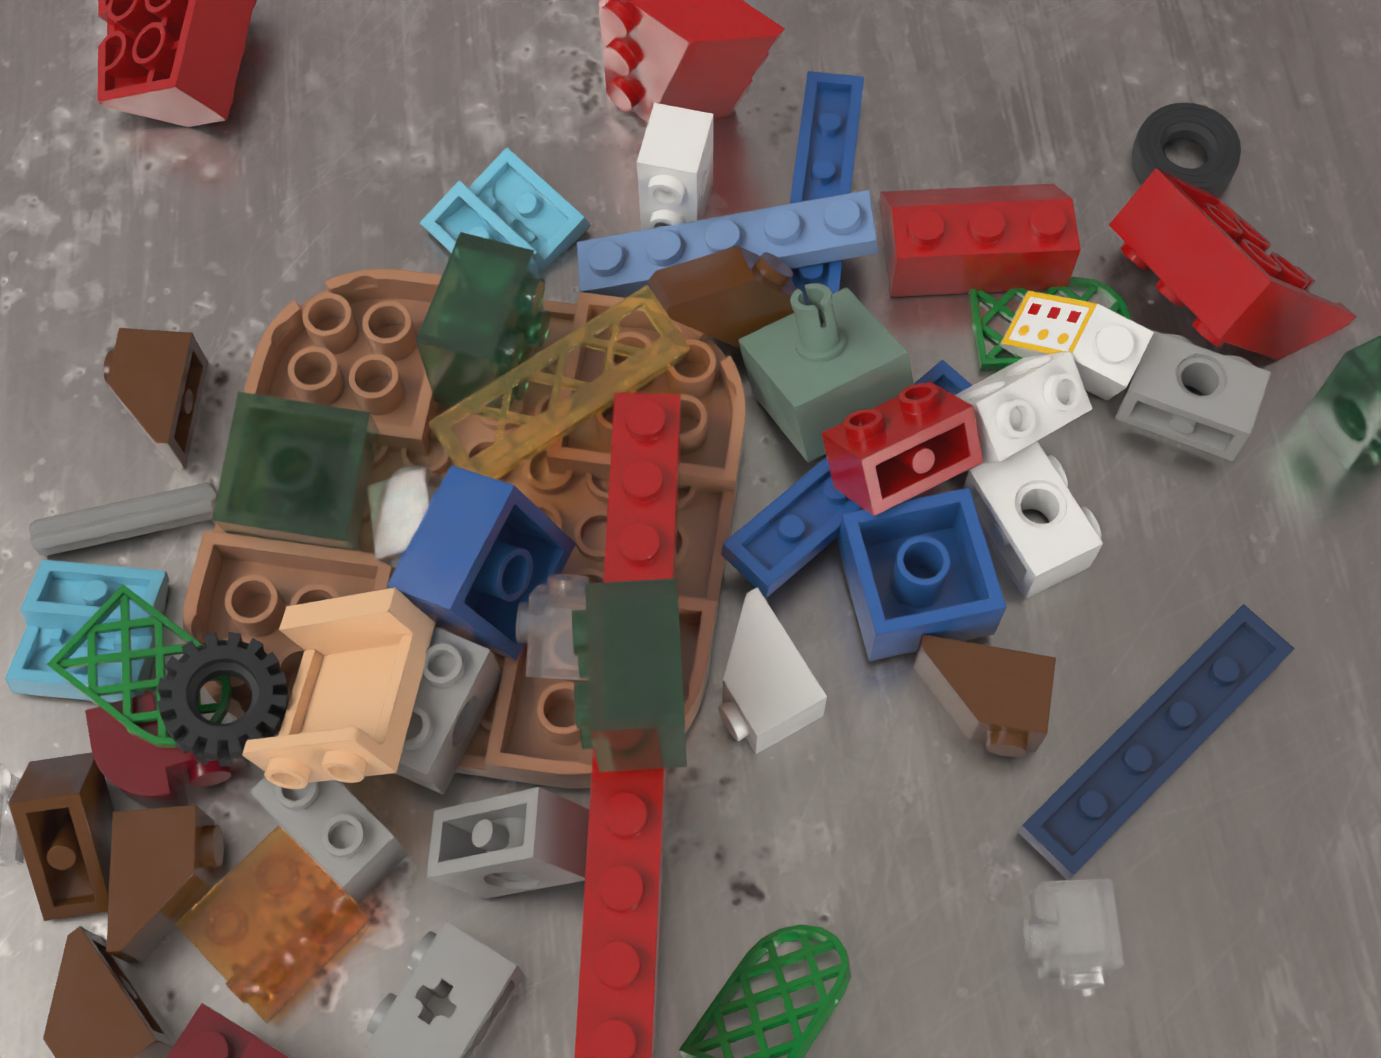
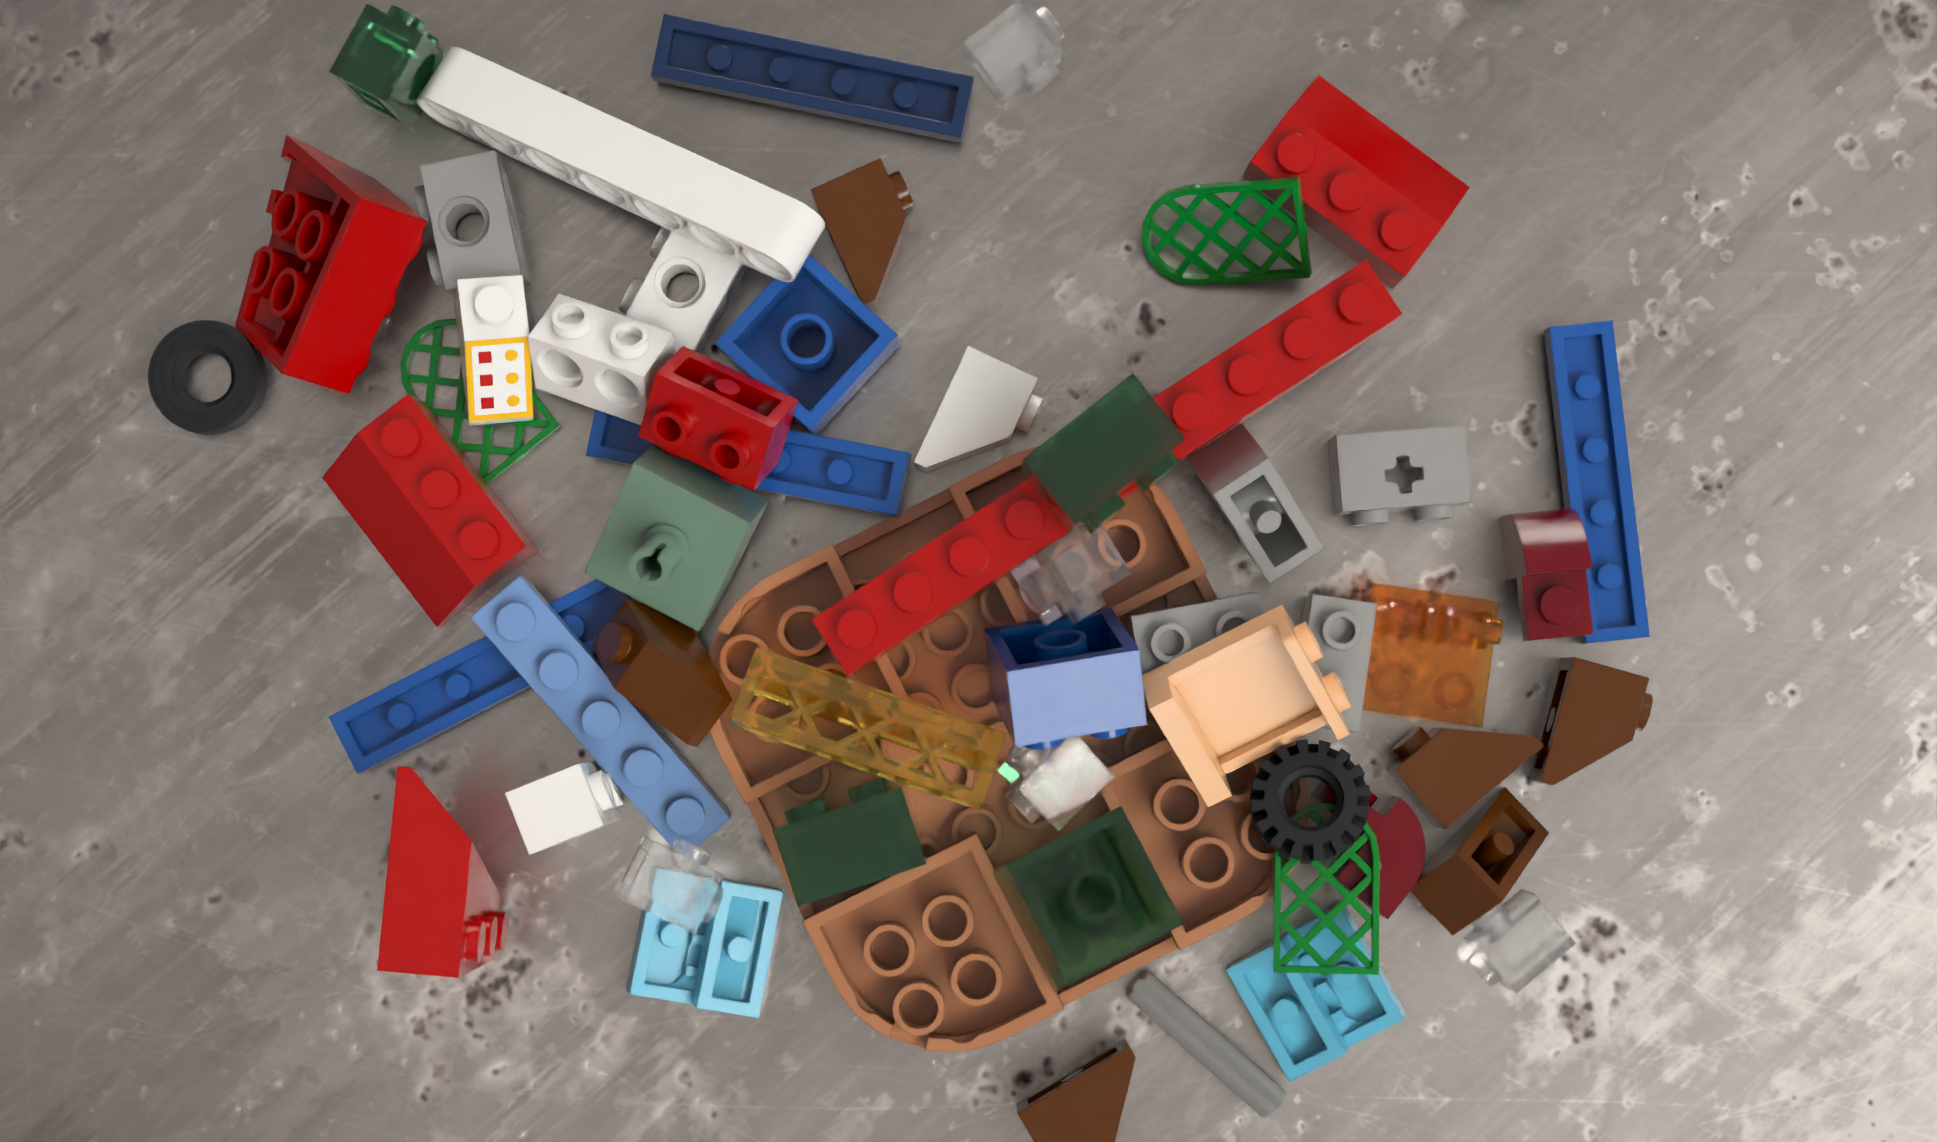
camera: 125 degrees left, 20 degrees up
none -> white beam [416,46,825,283]
none -> clear brick [615,835,724,934]

